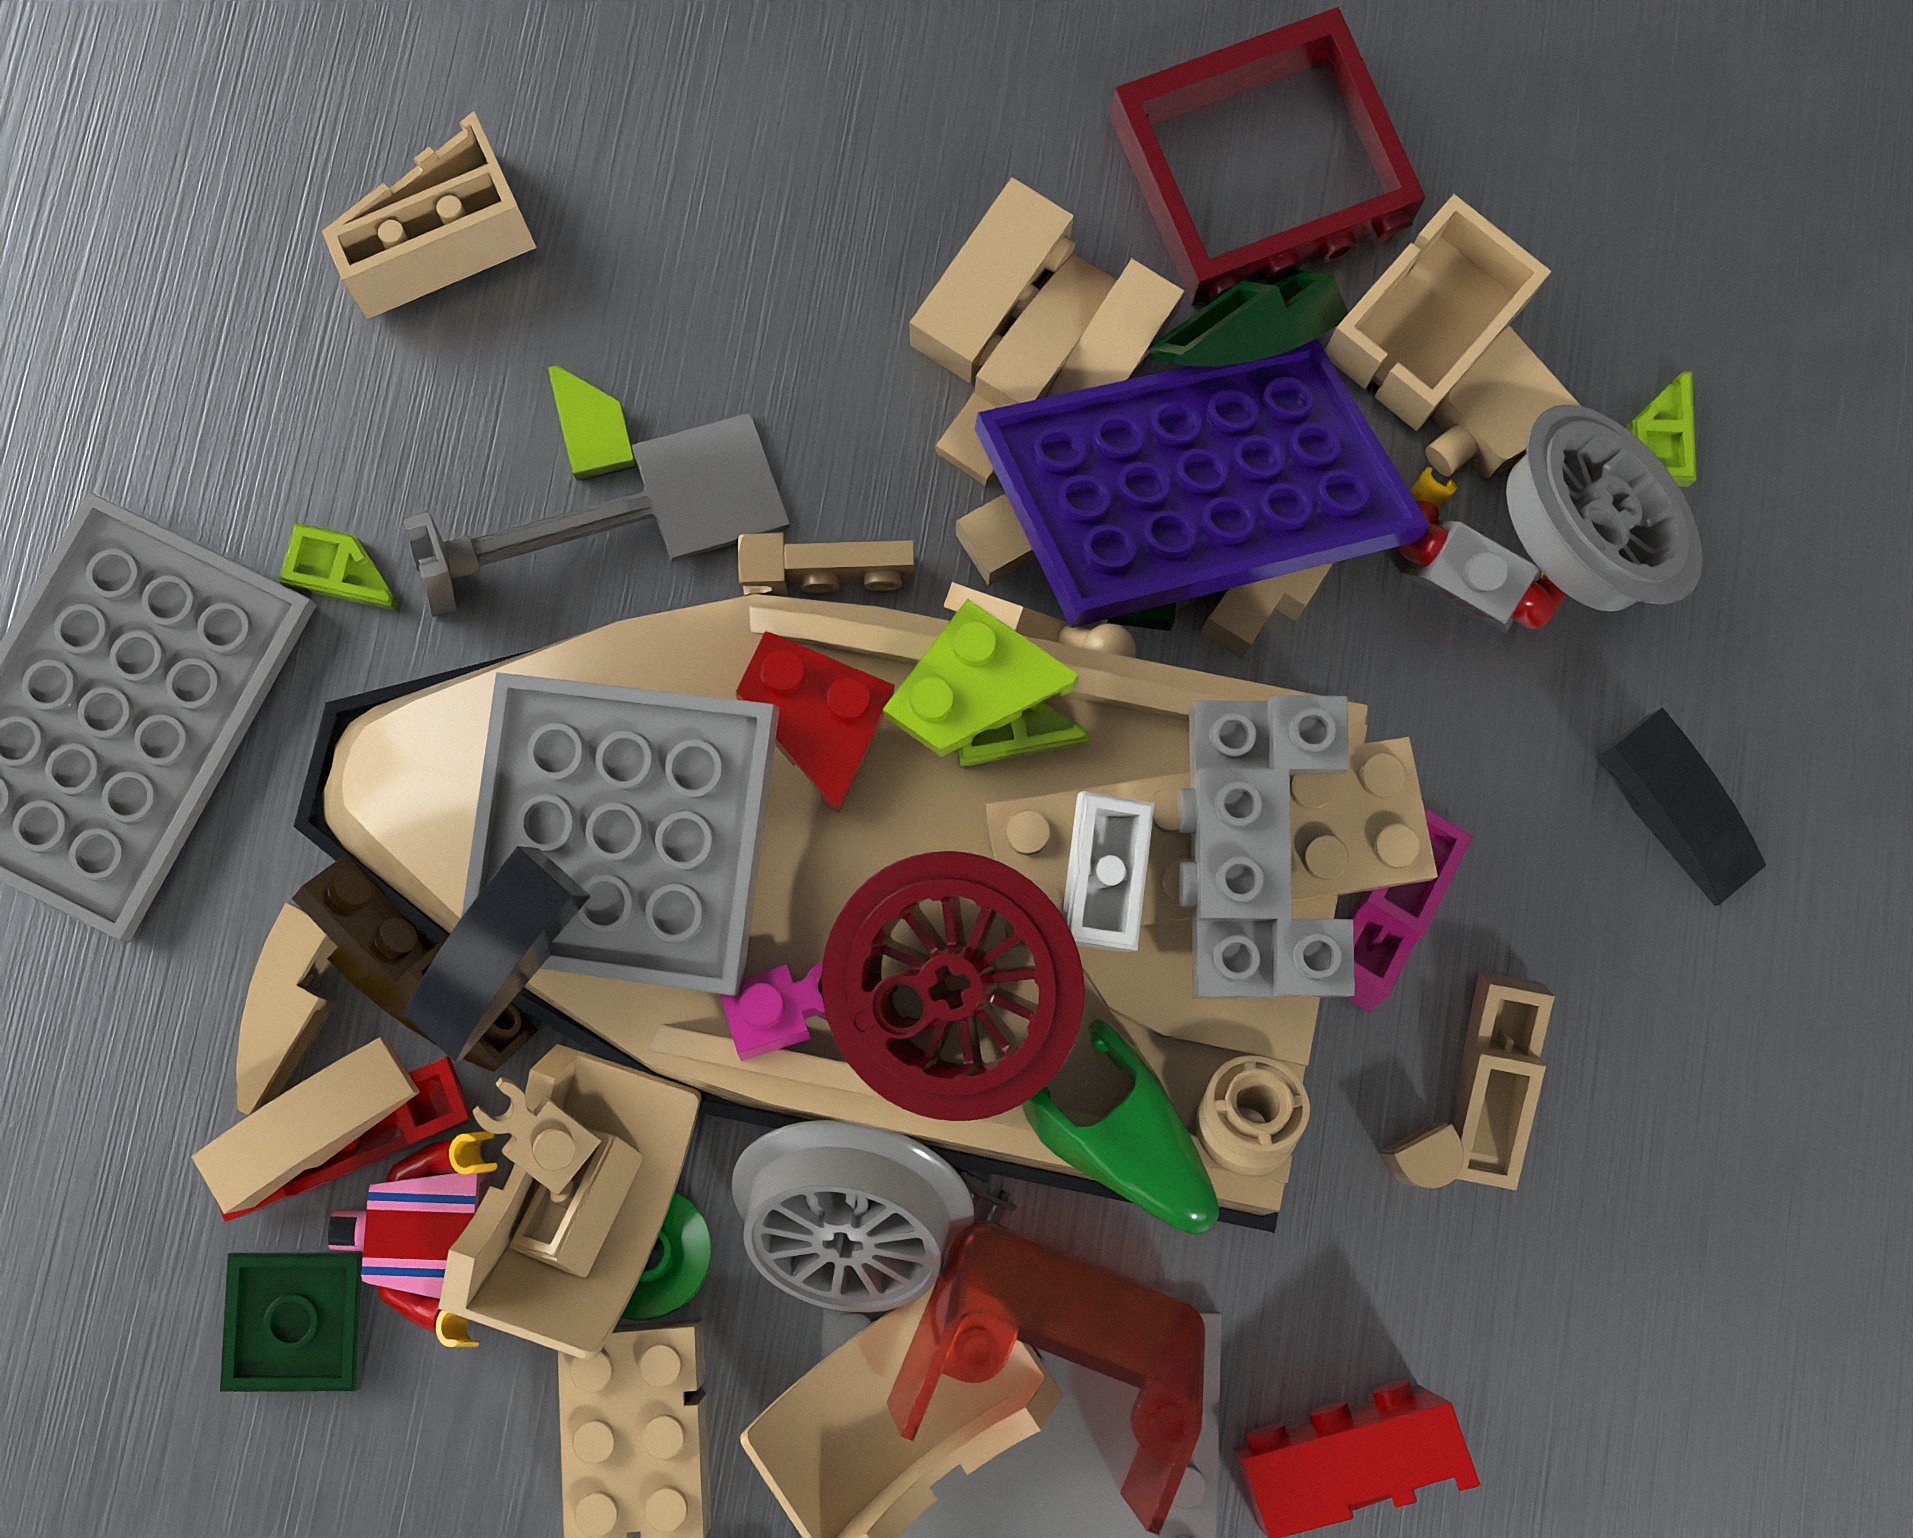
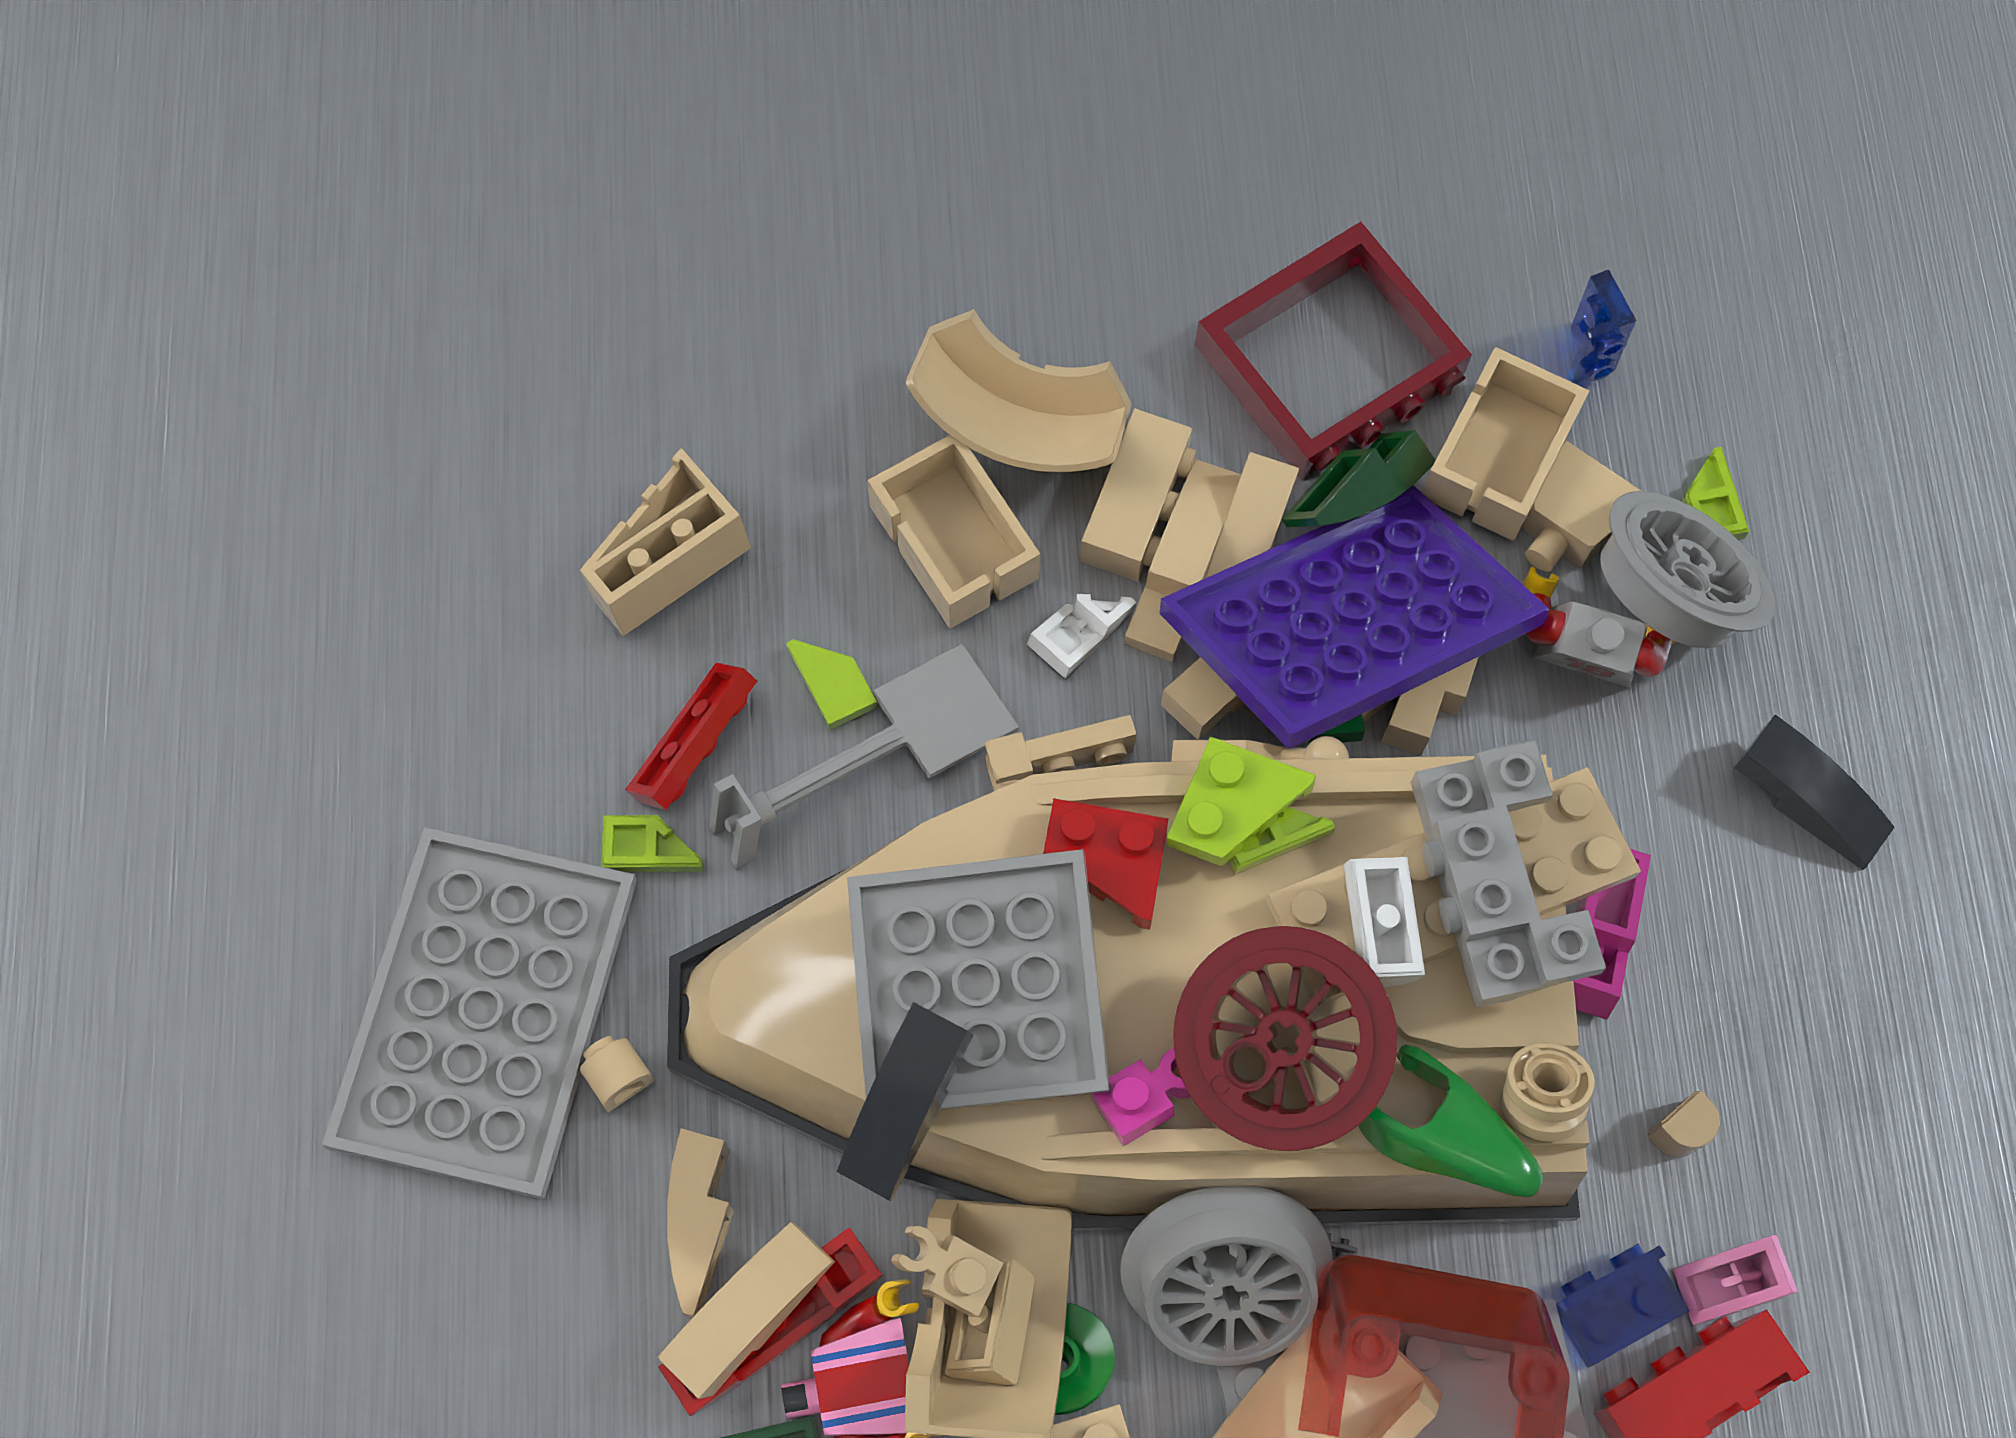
camera: 10 degrees left, 10 degrees down
dark brown slope [292,854,538,1072] -> none
tan slope [1453,971,1555,1190] -> none
none -> tan plate [580,1036,655,1113]
none -> red plate [625,662,757,810]
none -> tan piece [867,435,1041,629]
none -> tan panel [906,309,1132,472]
none -> white slope [1027,594,1137,678]
none -> clear blue bracket [1556,1243,1690,1368]
none -> clear blue bracket [1567,269,1637,383]
none -> bright pink slope [1672,1235,1798,1325]

